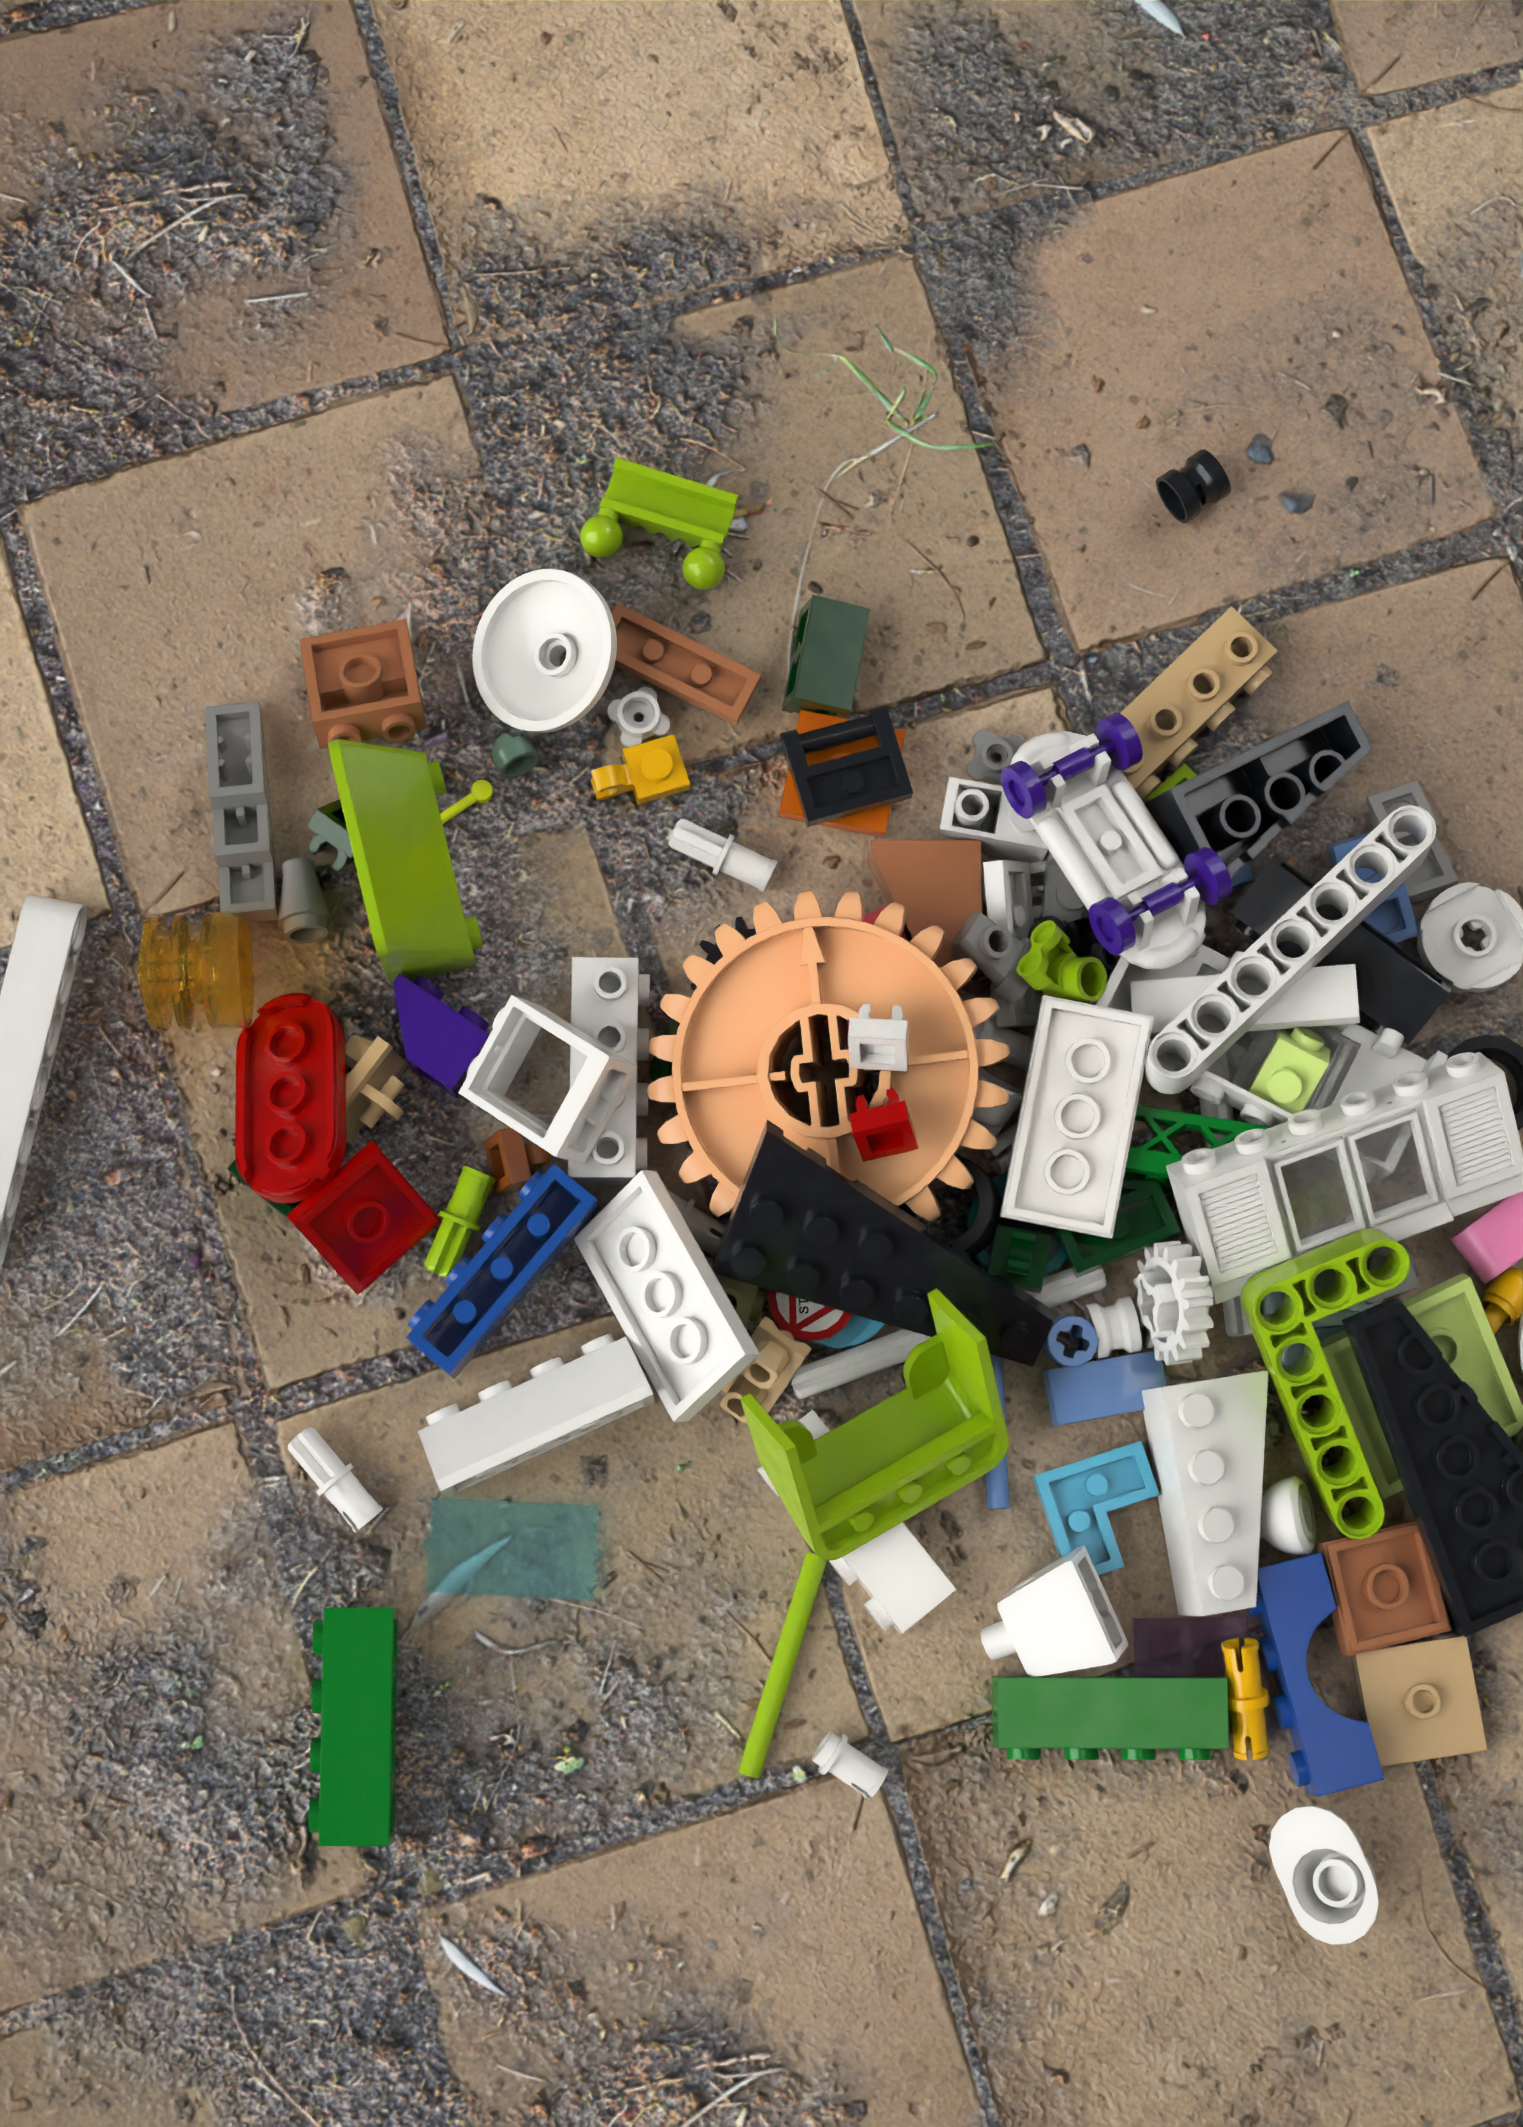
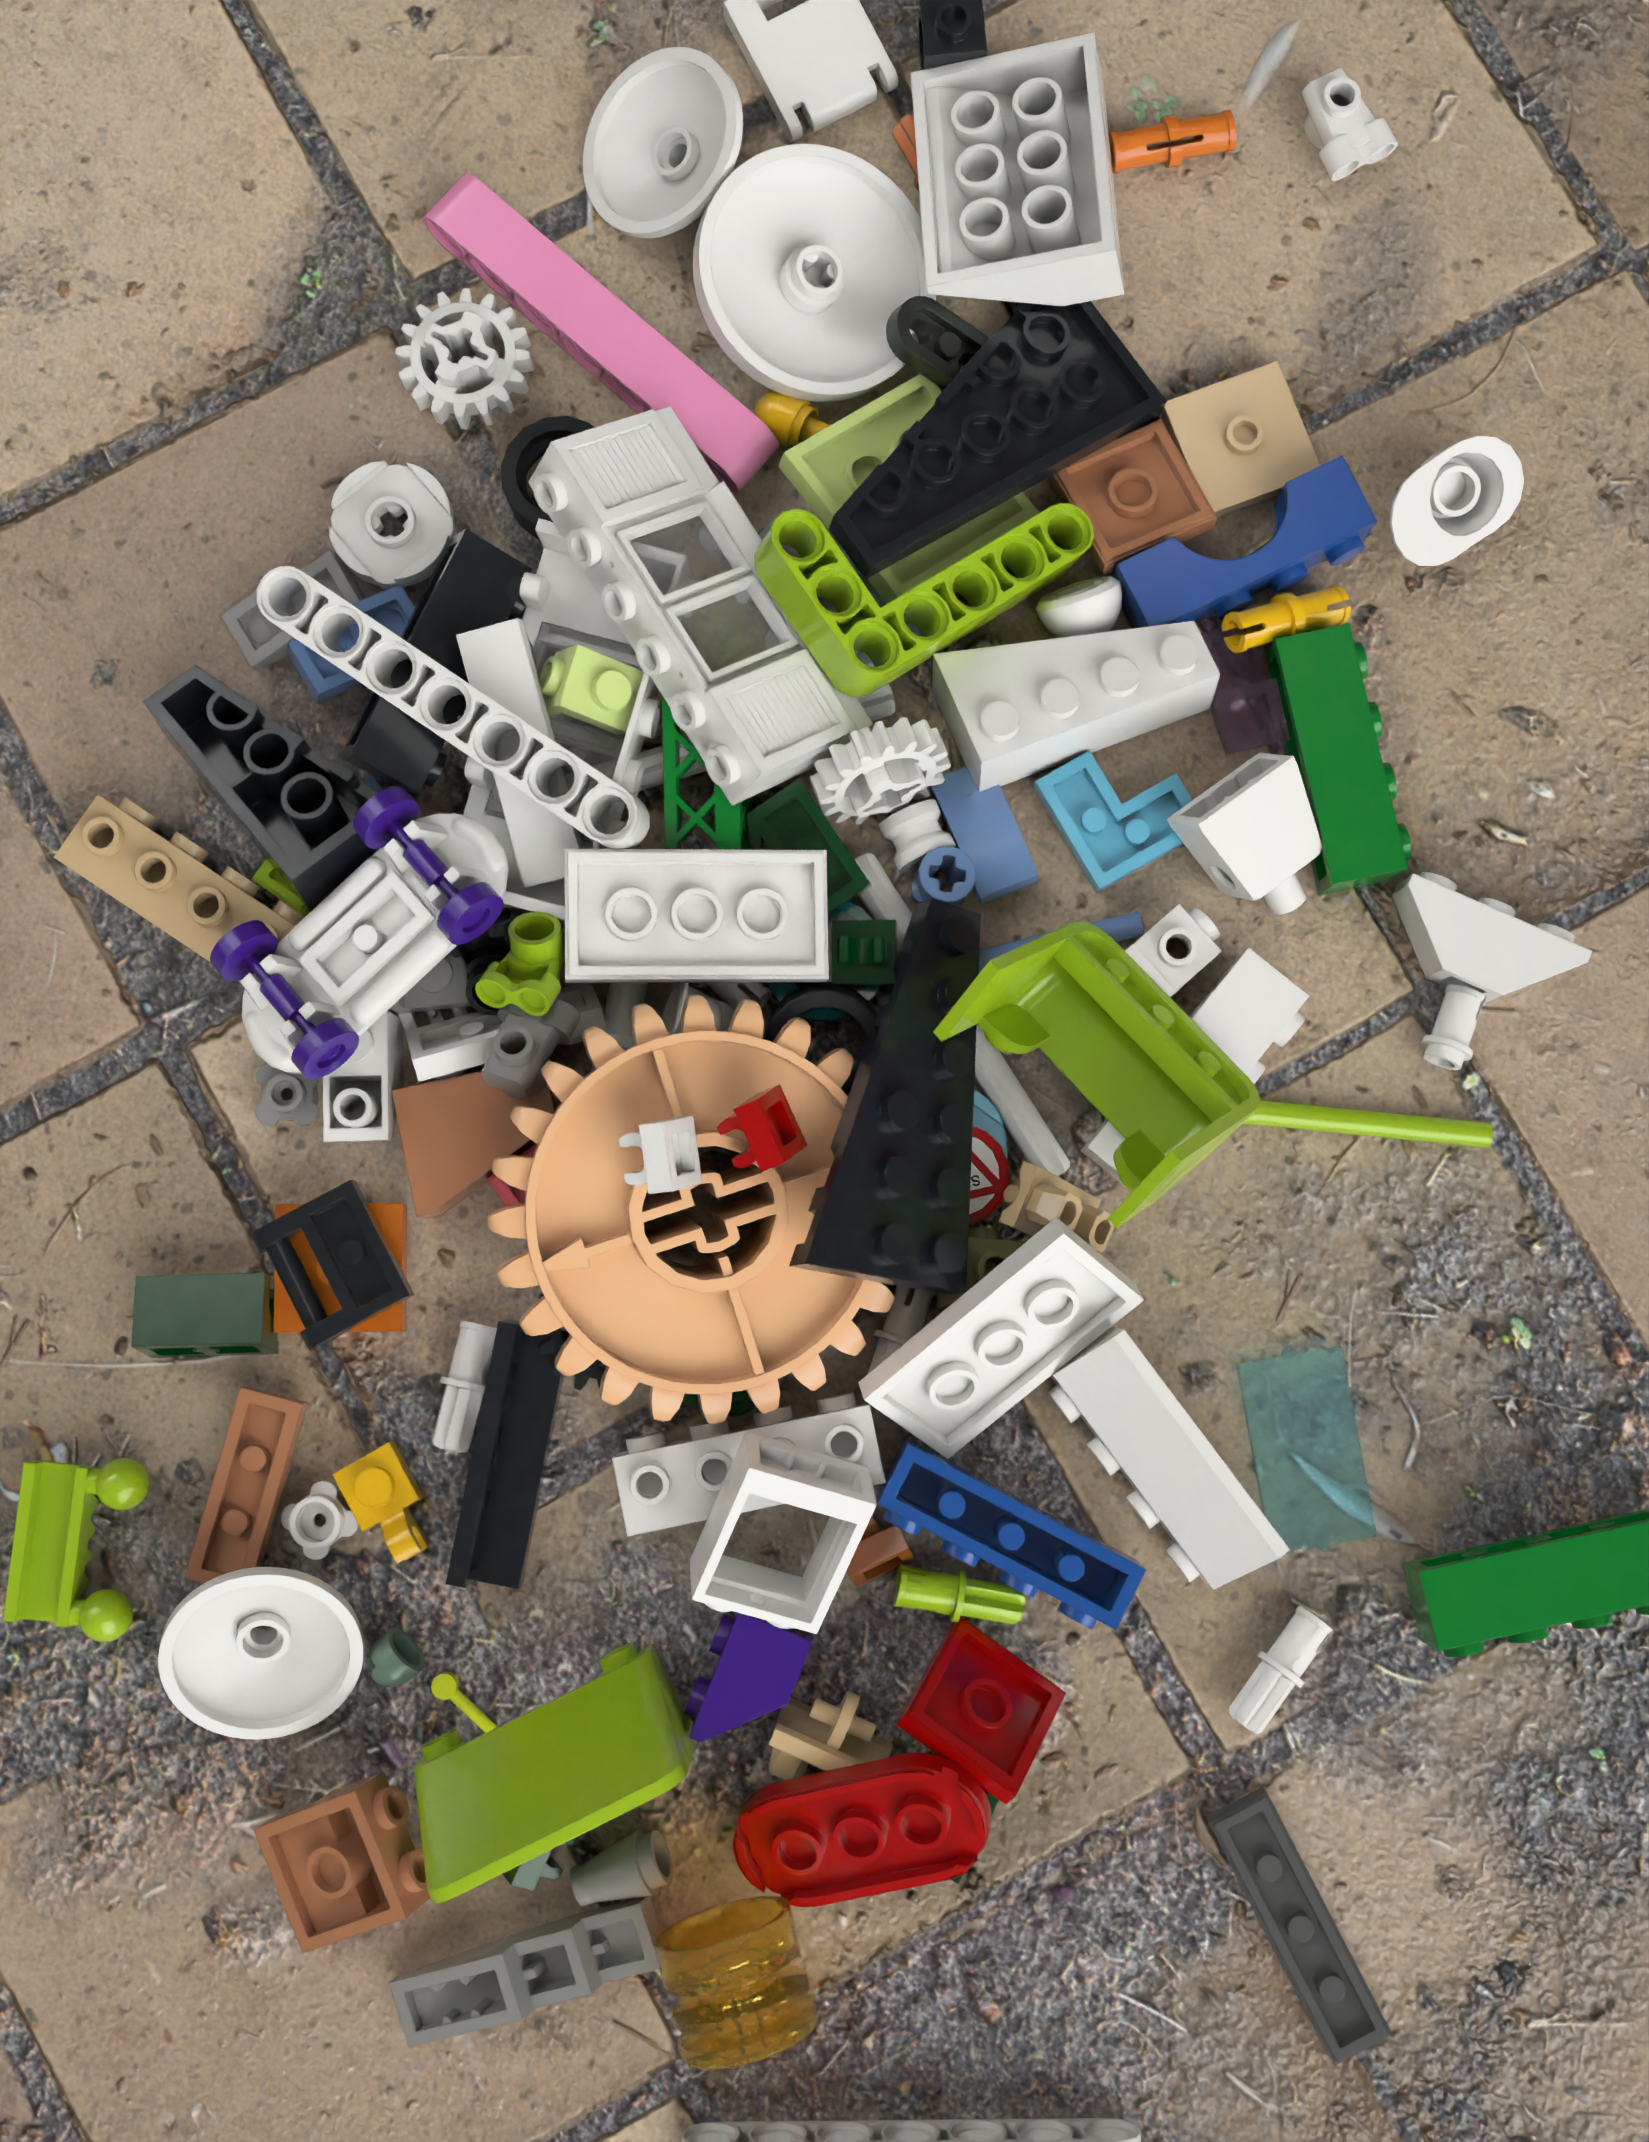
camera: 90 degrees left, 5 degrees up
none -> black fence [446,1319,570,1589]
none -> white brick [1125,904,1222,997]
none -> dark grey tile [1205,1787,1393,2066]
none -> white slope [1392,872,1592,1002]

